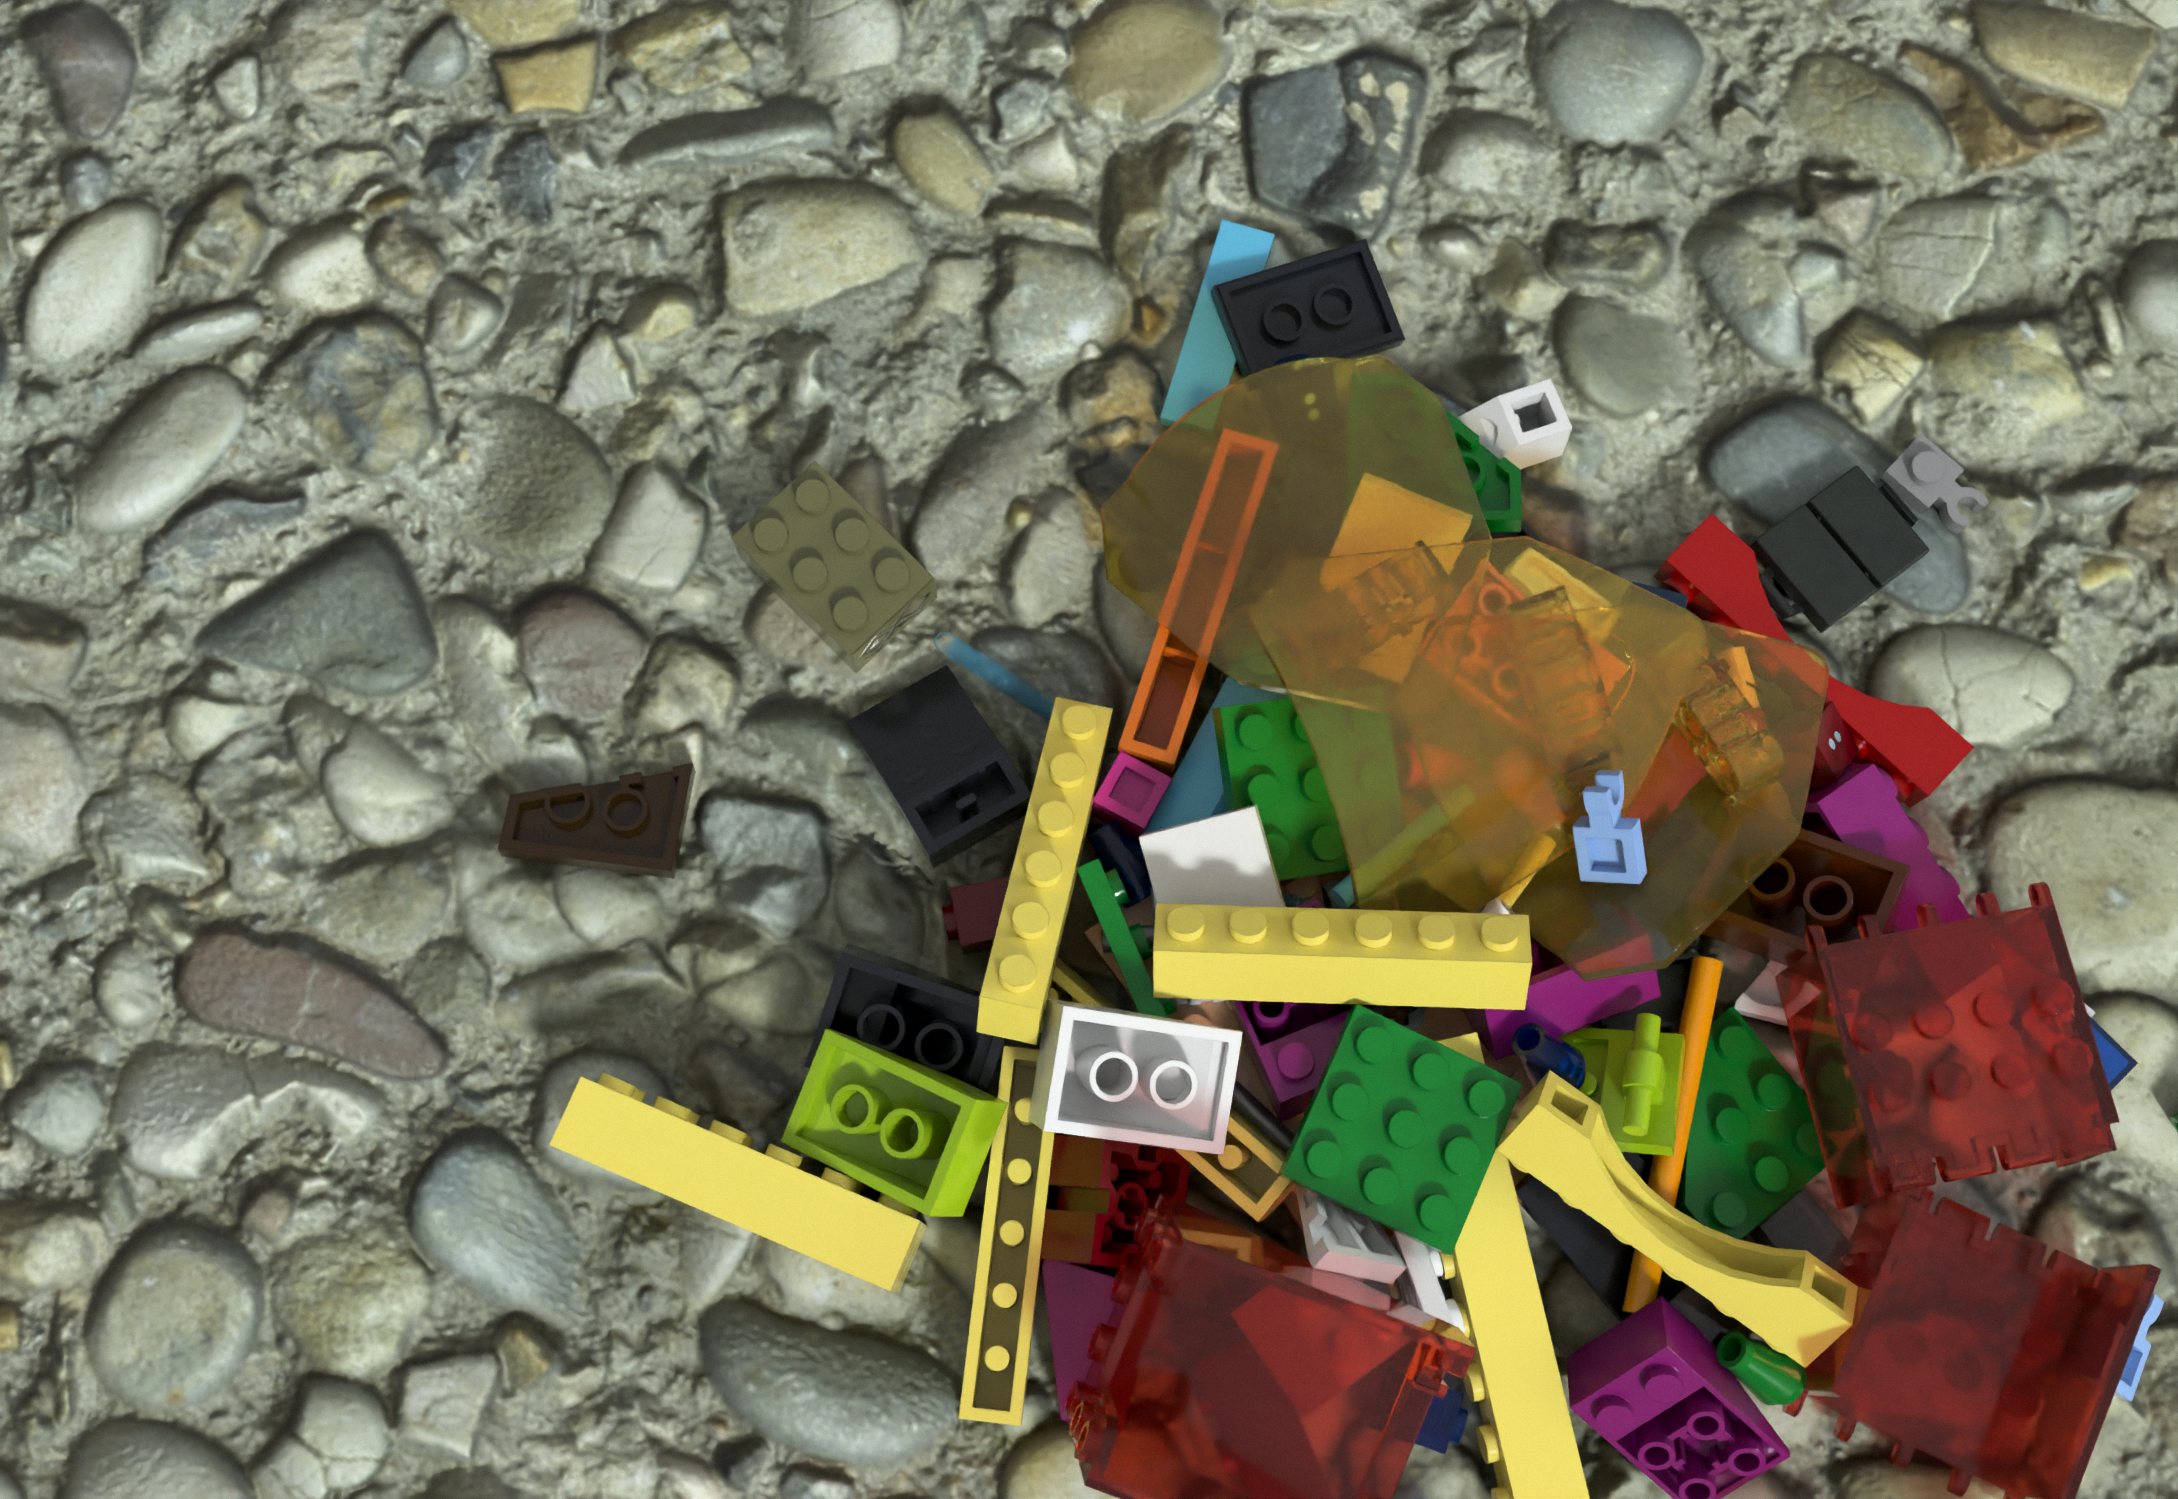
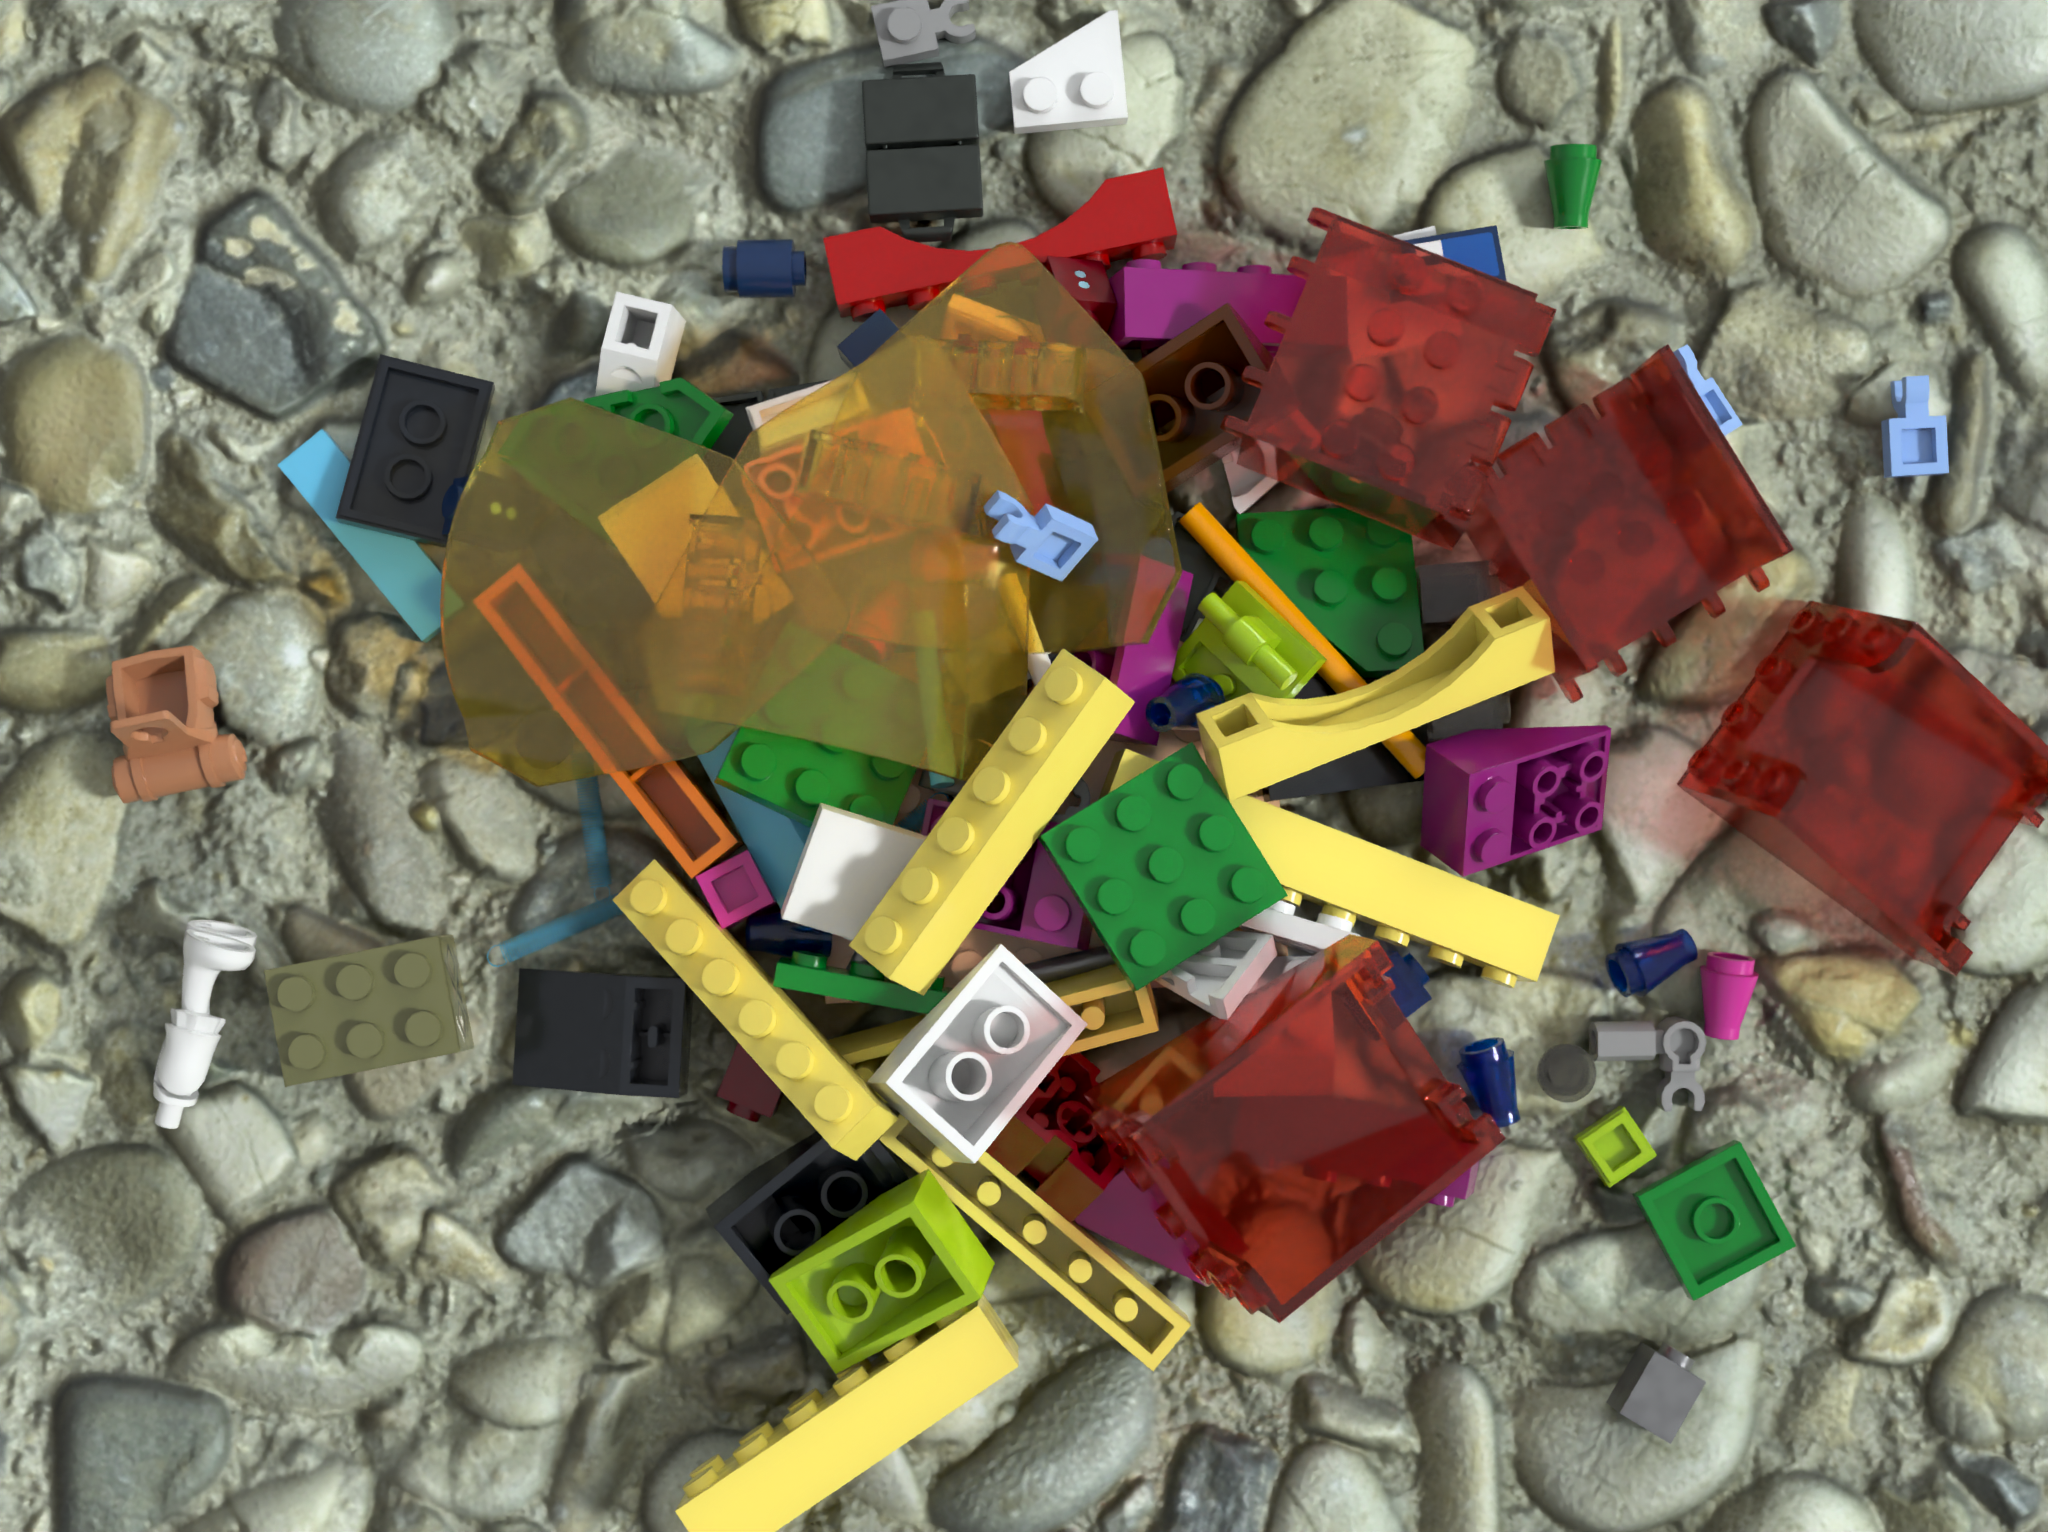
camera: 60 degrees left, 10 degrees up
dark brown wing [498,763,696,879] -> none
green cone [1716,1332,1807,1405] -> none
none -> nougat piece [106,645,248,804]
none -> white piece [153,920,257,1129]
none -> medium azure piece [572,736,612,905]
none -> dark blue brick [722,239,807,298]
none -> white wing [1009,10,1128,134]

